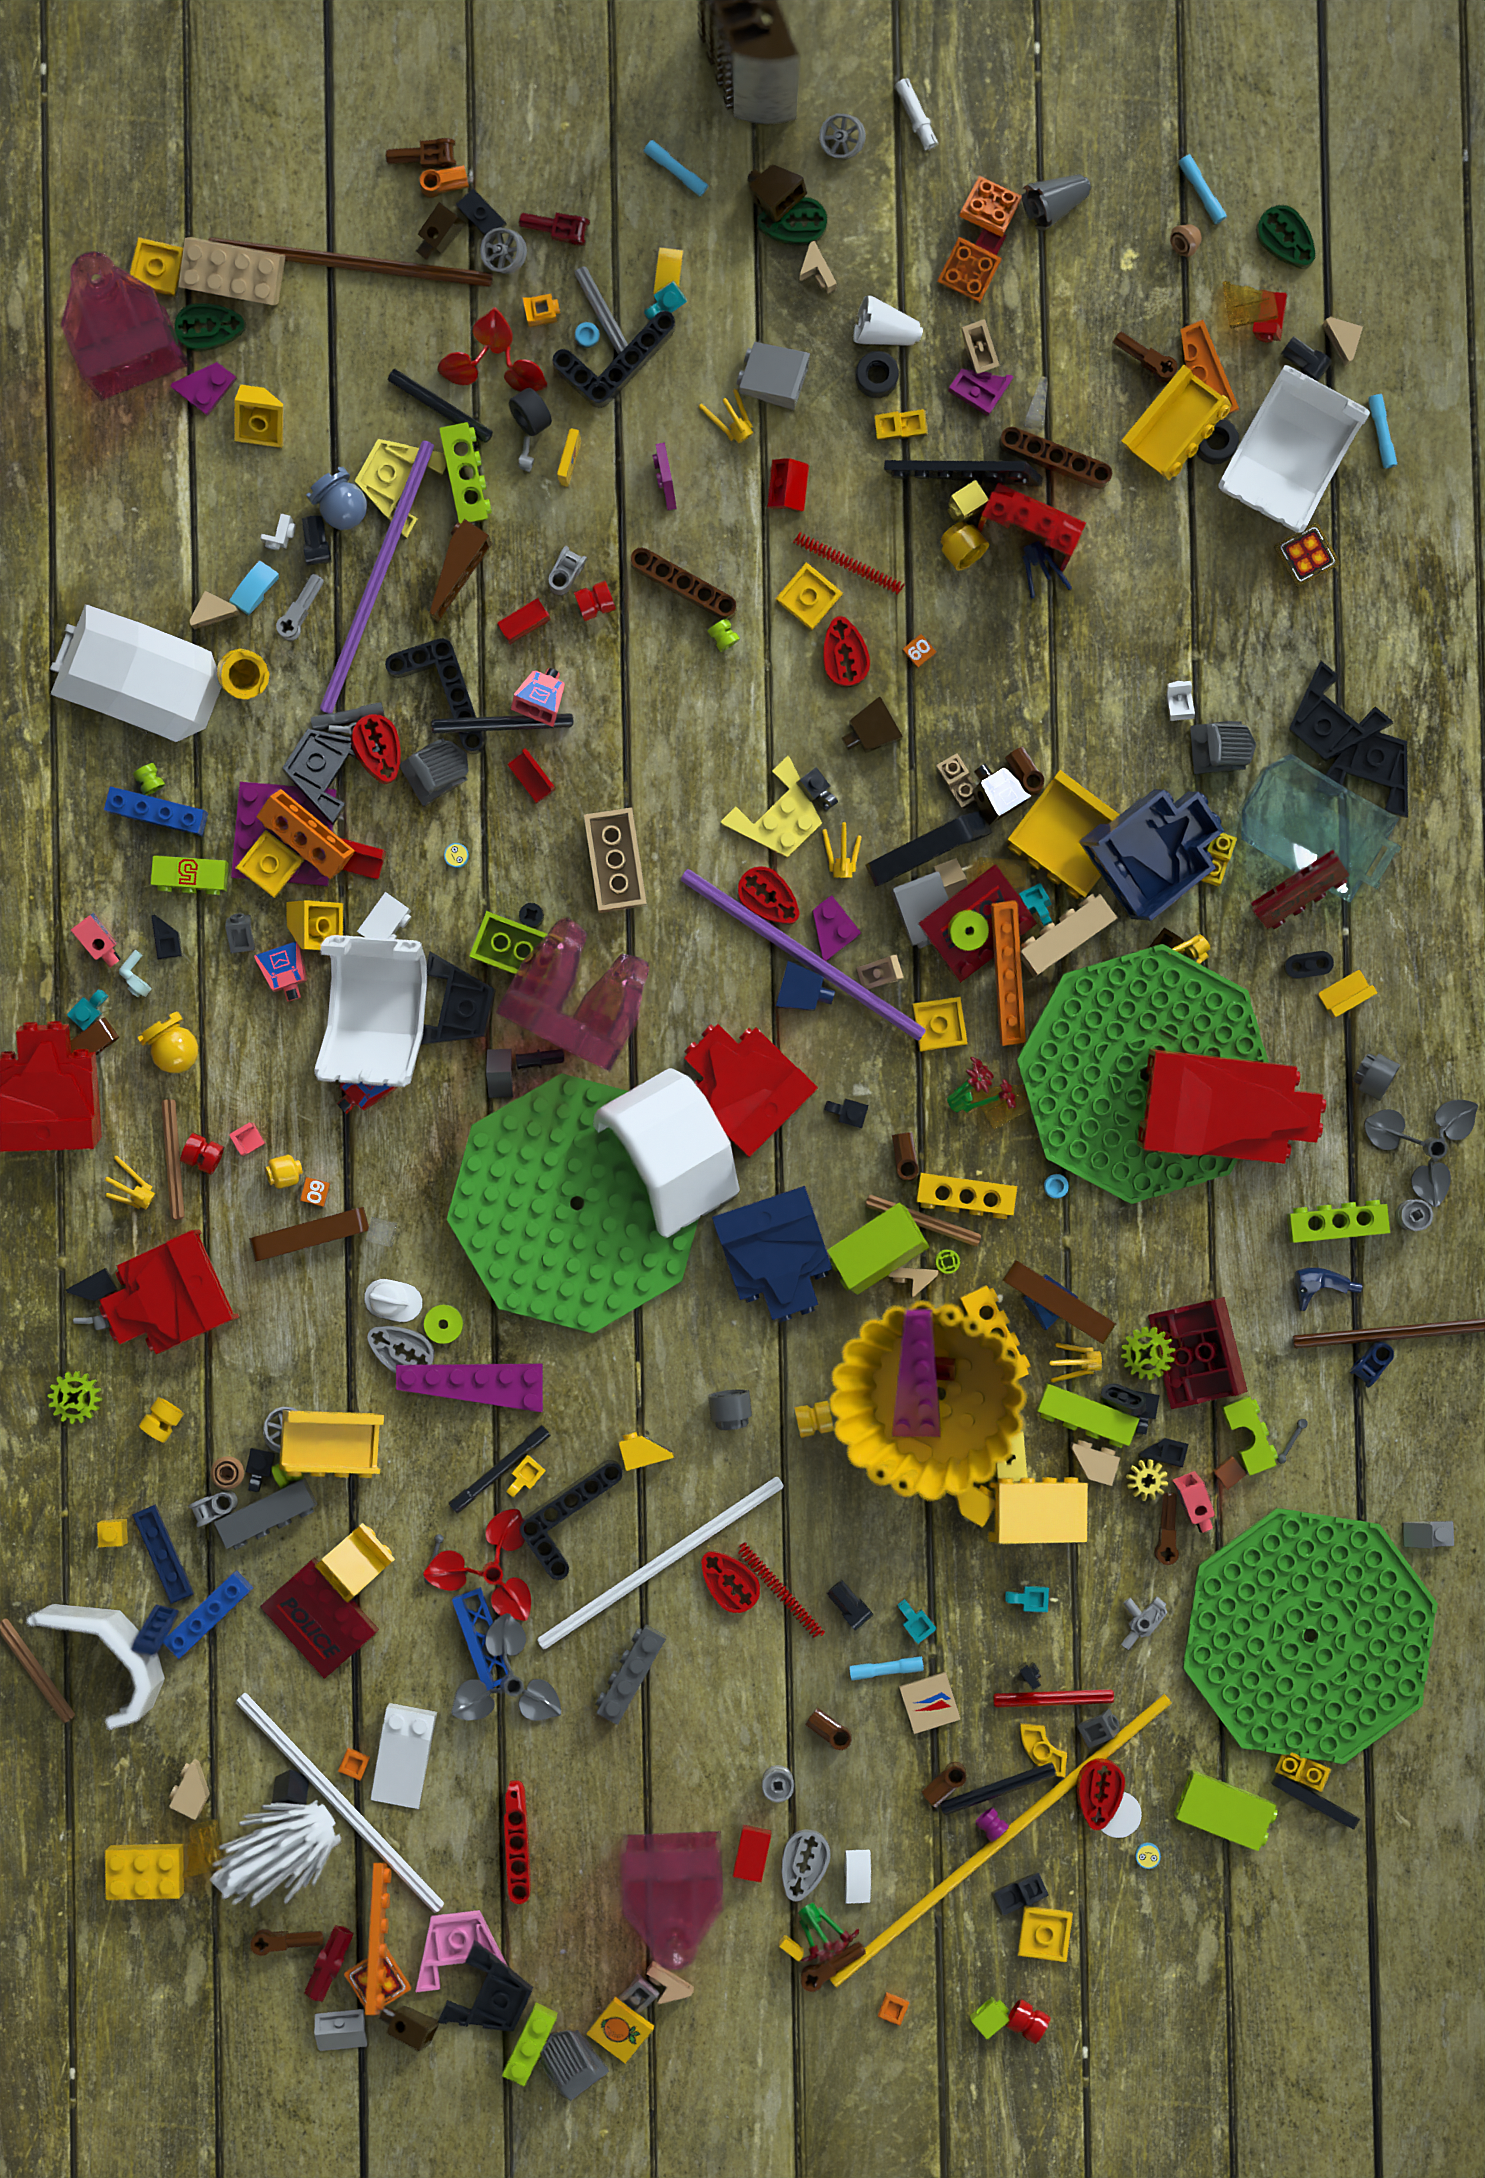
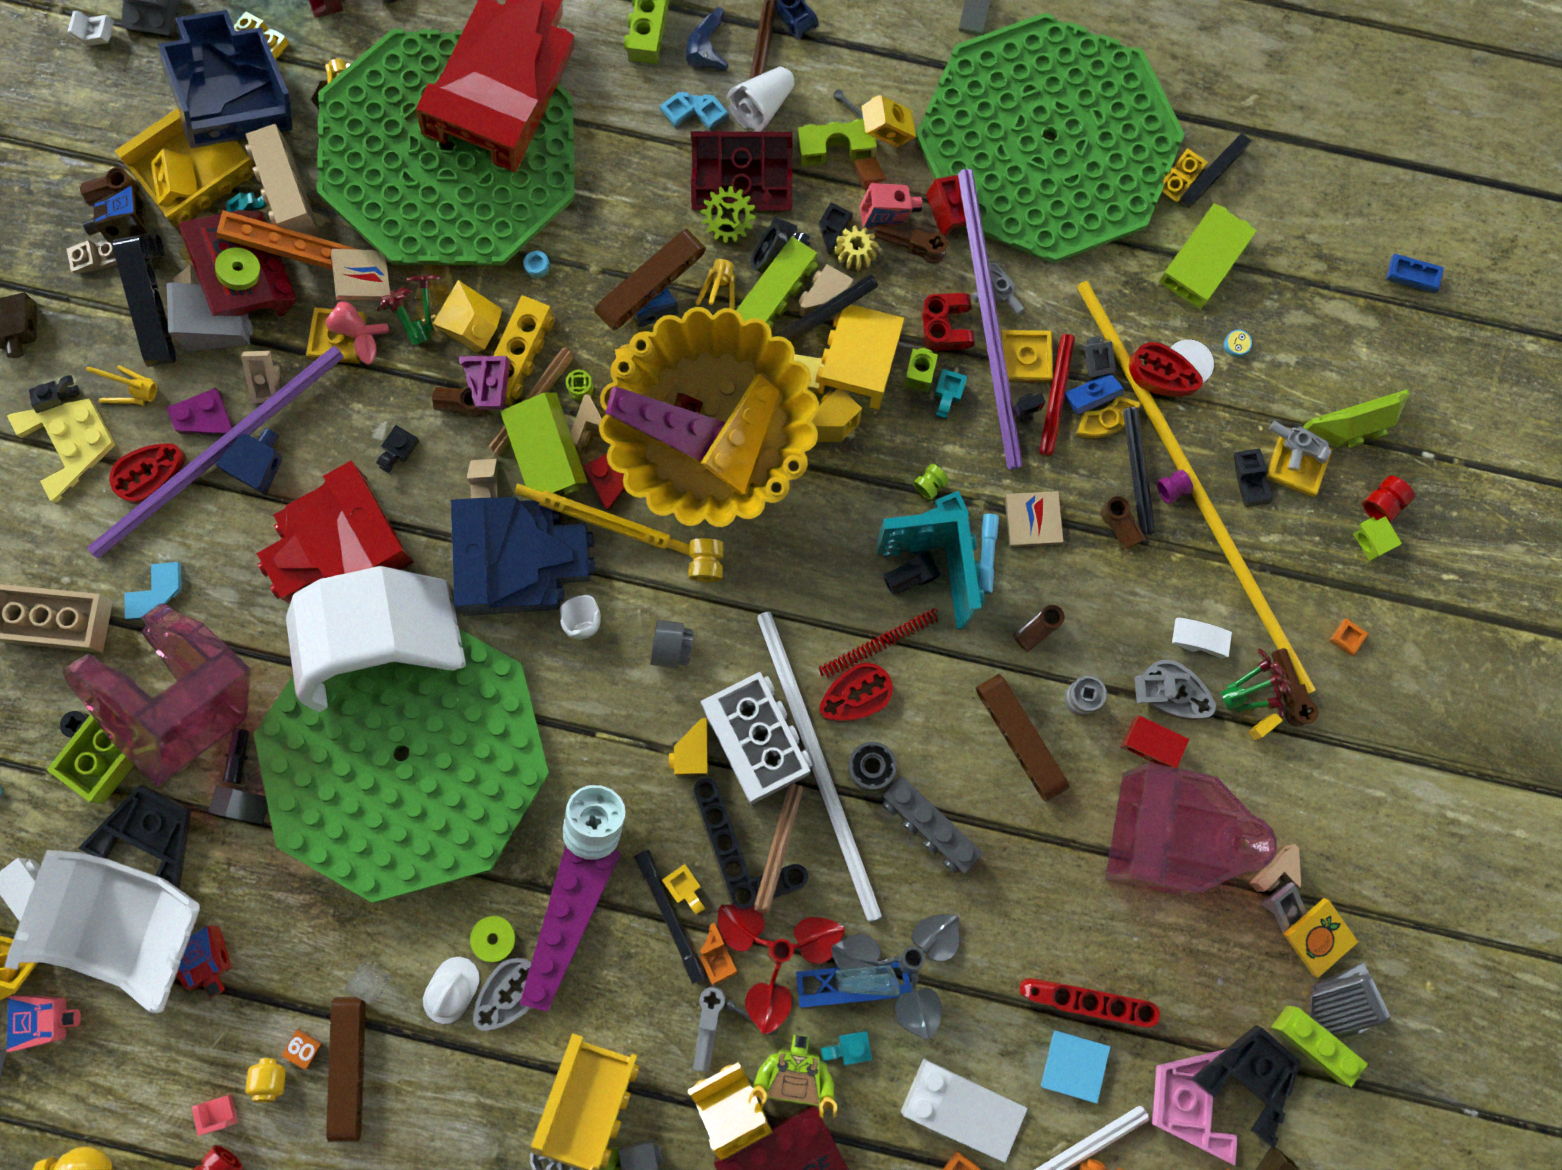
camera: 80 degrees left, 10 degrees down
none -> medium azure tile [124,562,182,621]
none -> yellow panel [151,149,198,207]
none -> coral piece [326,301,389,365]
none -> tan tile [331,249,390,301]
none -> yellow slope [432,280,502,353]
none -> magenta wing [459,356,510,410]
none -> tan slope [467,459,499,498]
none -> yellow axle [514,483,690,555]
none -> white hair [560,595,601,640]
none -> light aqua wheel [563,785,625,859]
none -> red wing [583,454,625,511]
none -> medium azure tile [659,92,729,131]
none -> light grey connector [693,986,725,1072]
none -> orange slope [700,922,738,986]
none -> yellow wing [701,375,780,494]
none -> white brick [701,672,812,805]
none -> white cone [727,67,794,132]
none -> torso [747,1034,837,1118]
none -> medium nougat axle [755,783,803,913]
none -> black axle [773,274,878,343]
none -> teal plate [820,1030,872,1065]
none -> clear light blue wing [835,965,900,996]
none -> dark grey piece [848,742,897,791]
none -> yellow brick [861,95,916,147]
none -> teal bracket [876,509,985,629]
none -> lime brick [904,348,938,392]
none -> lime wheel [913,464,950,500]
none -> red piece [921,293,975,351]
none -> red panel [926,175,967,237]
none -> medium lavender axle [958,169,1023,470]
none -> reddish brown beam [975,674,1070,802]
none -> yellow tile [1000,330,1053,382]
none -> medium azure tile [1041,1030,1110,1103]
none -> blue plate [1065,373,1124,415]
none -> light grey slope [1134,673,1190,704]
none -> light grey piece [1269,420,1331,471]
none -> lime wedge [1303,389,1410,448]
none -> blue plate [1386,253,1444,293]

